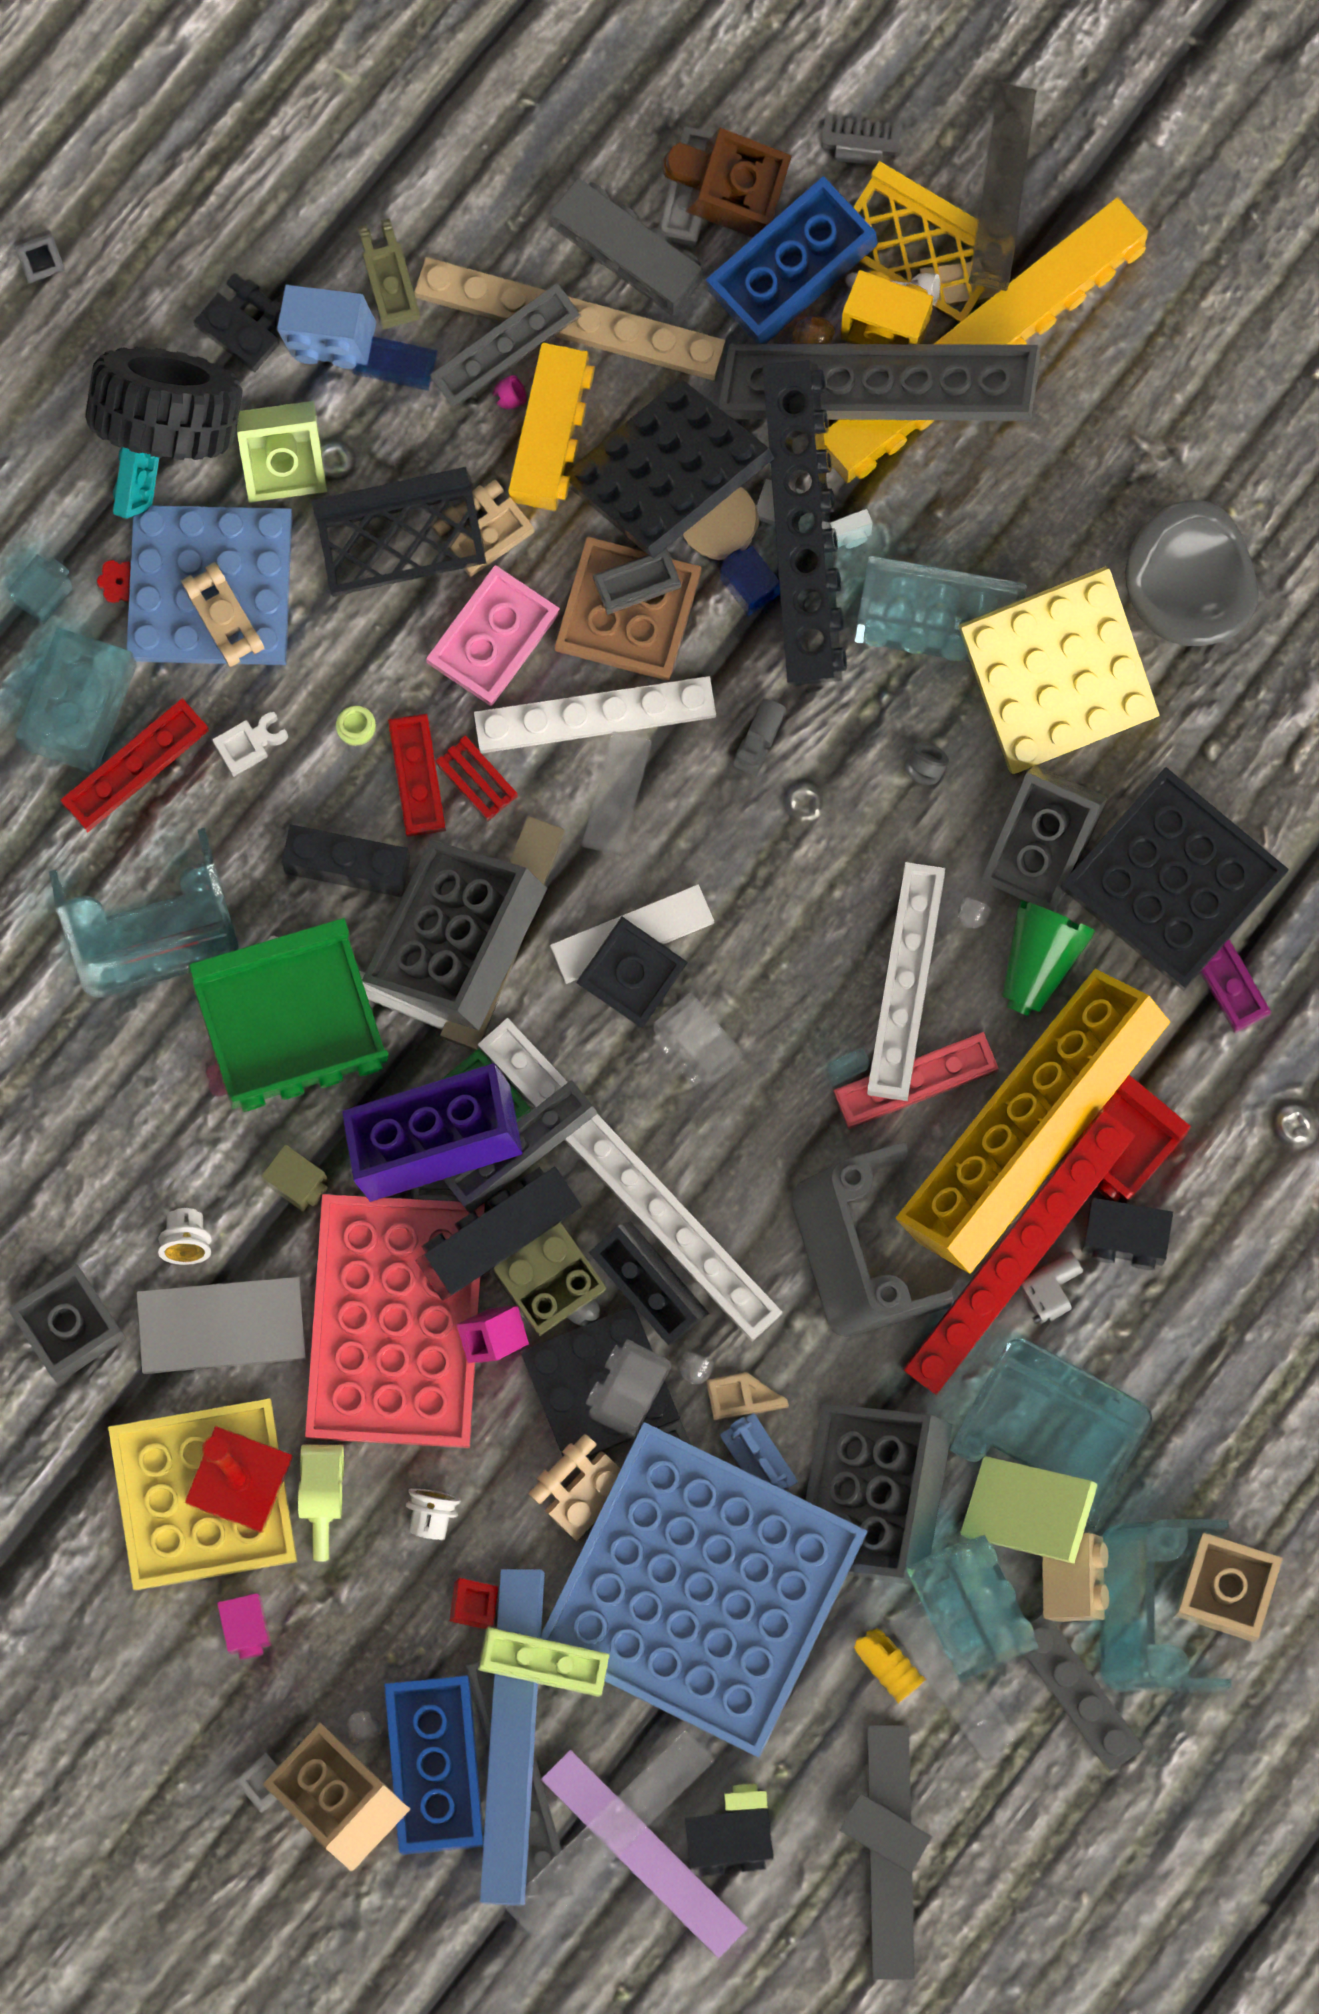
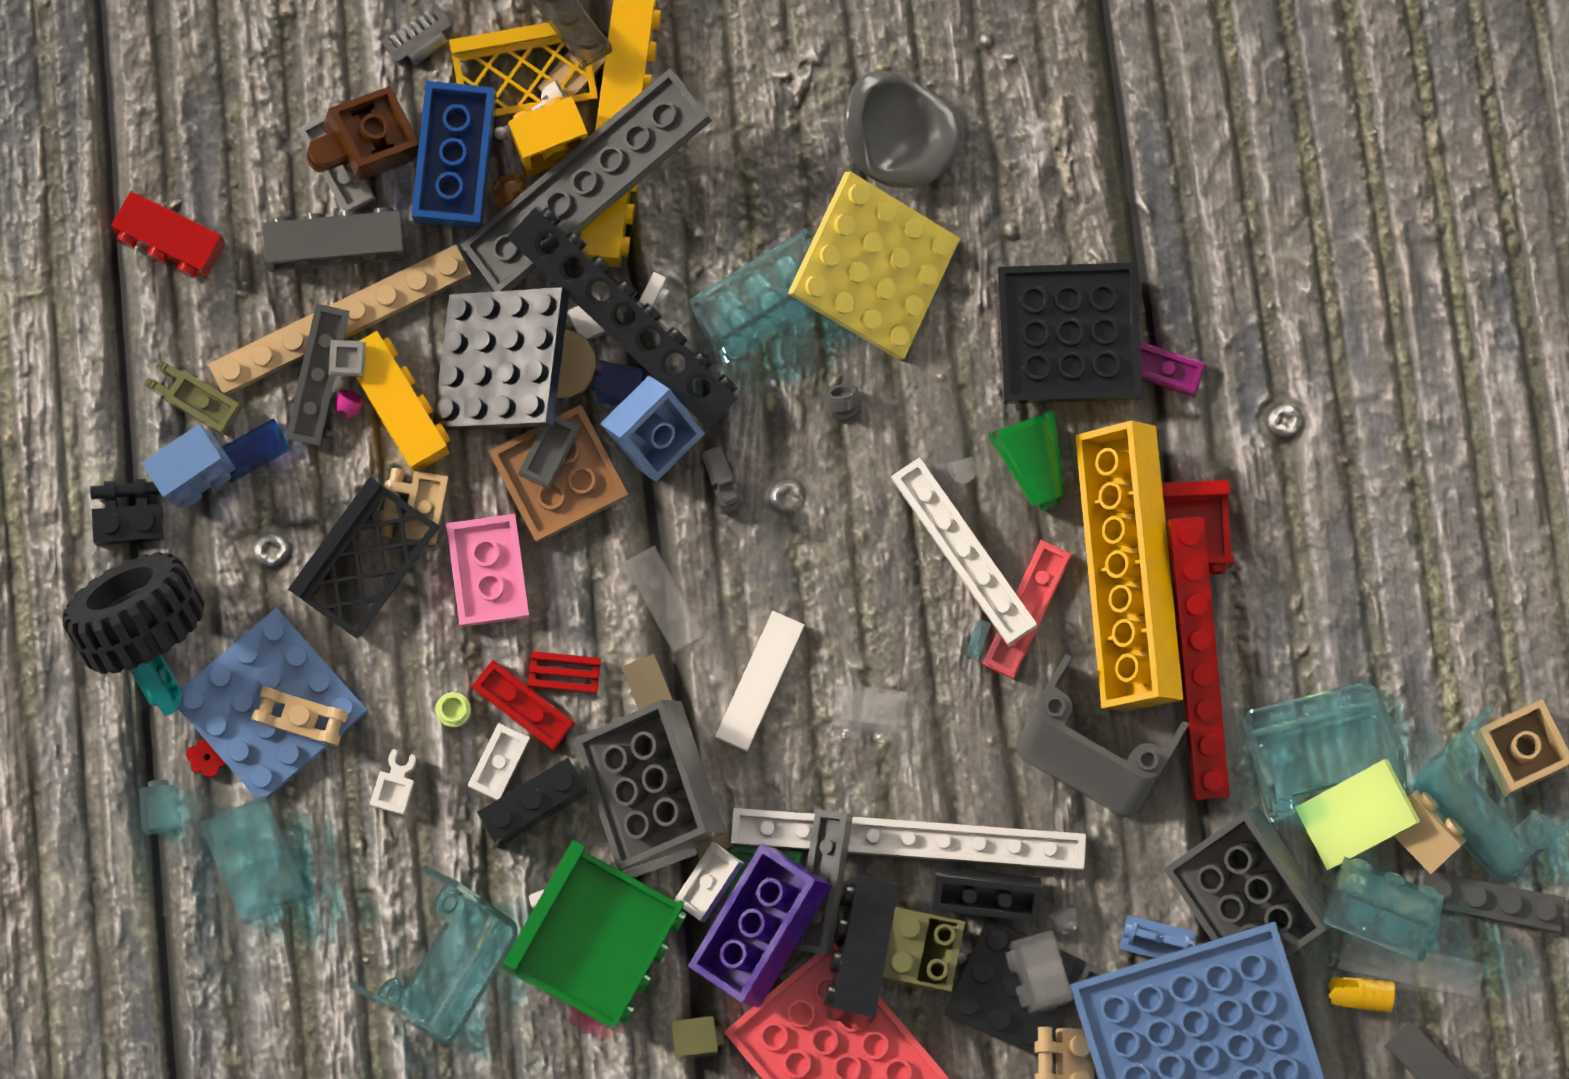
camera: 45 degrees left, 0 degrees up
red plate [60,698,209,833] -> none
yellowish green slope [237,401,327,503] -> none
dark pink brick [457,1305,529,1363] -> none
white plate [474,676,716,753] -> none
black tile [575,916,688,1028] -> none
tan tile [706,1372,789,1422] -> none
dark grey slope [981,765,1108,912] -> none
light grey piece [1020,1251,1083,1324] -> none
black brick [1082,1198,1173,1270] -> none
none -> red brick [111,190,225,279]
none -> light grey tile [329,340,367,377]
none -> white plate [467,723,531,801]
none -> medium blue brick [600,376,705,482]
none -> white plate [674,842,744,922]

